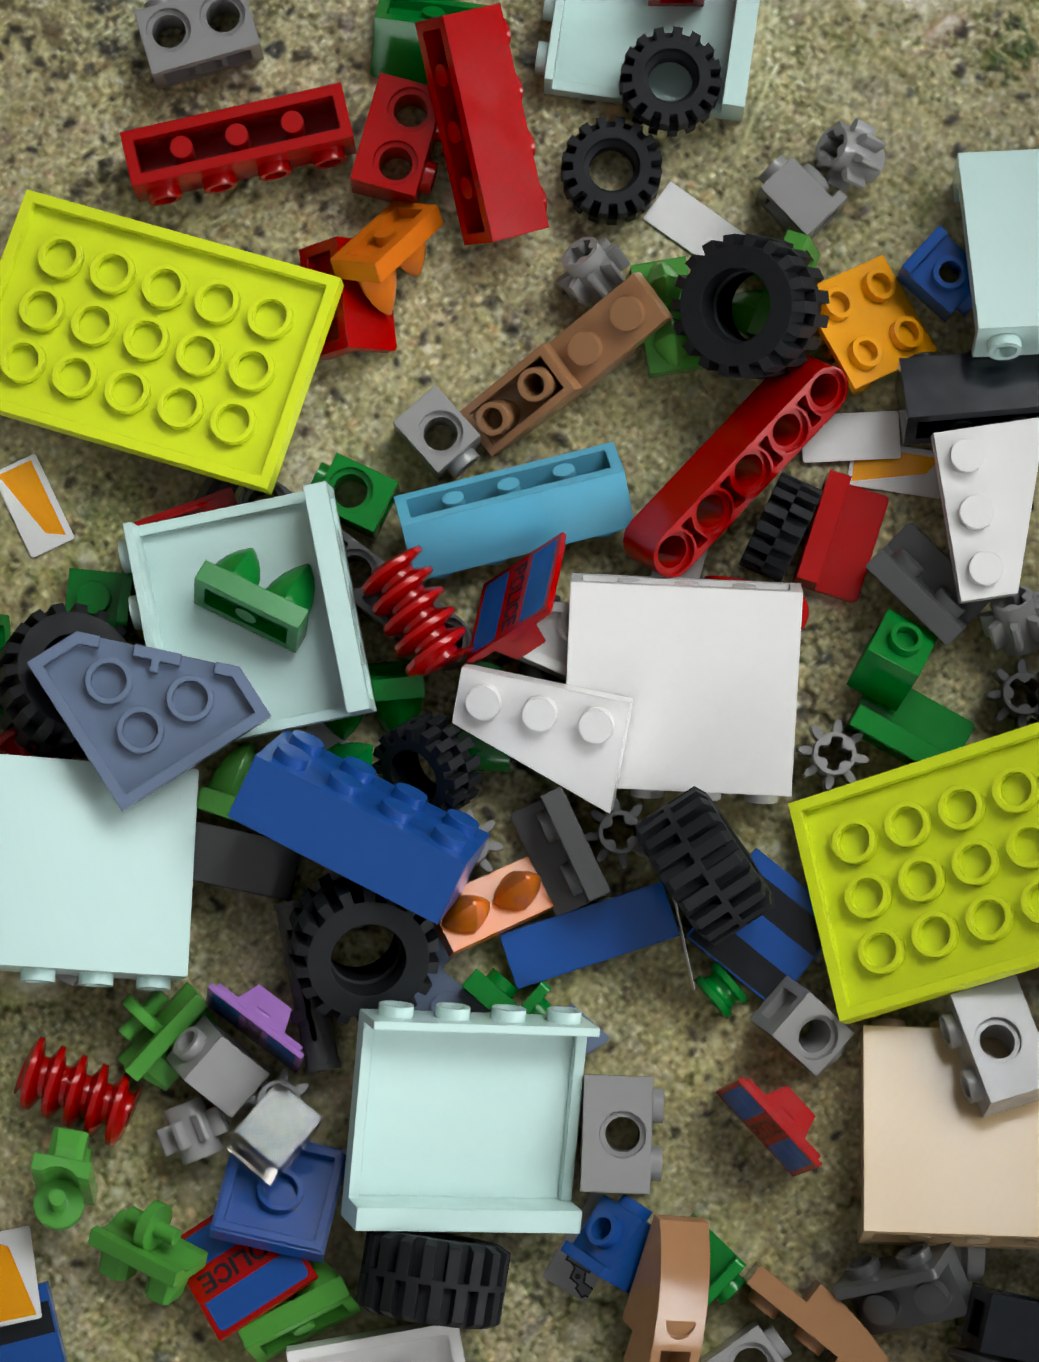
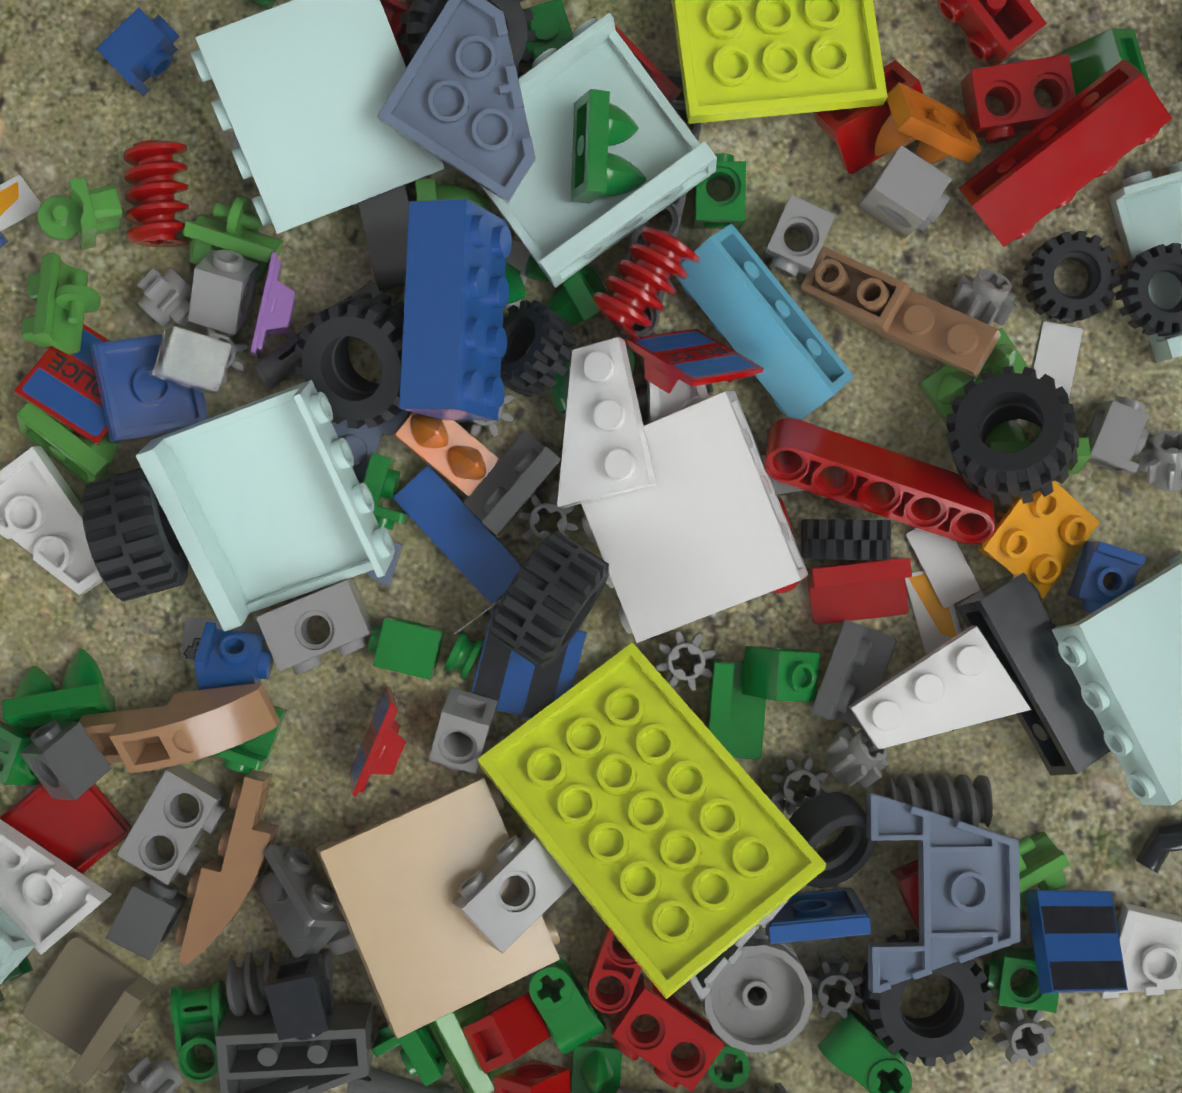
camera: 70 degrees right, 5 degrees up
none -> green brick [368,616,446,680]
none -> light grey brick [858,145,952,238]

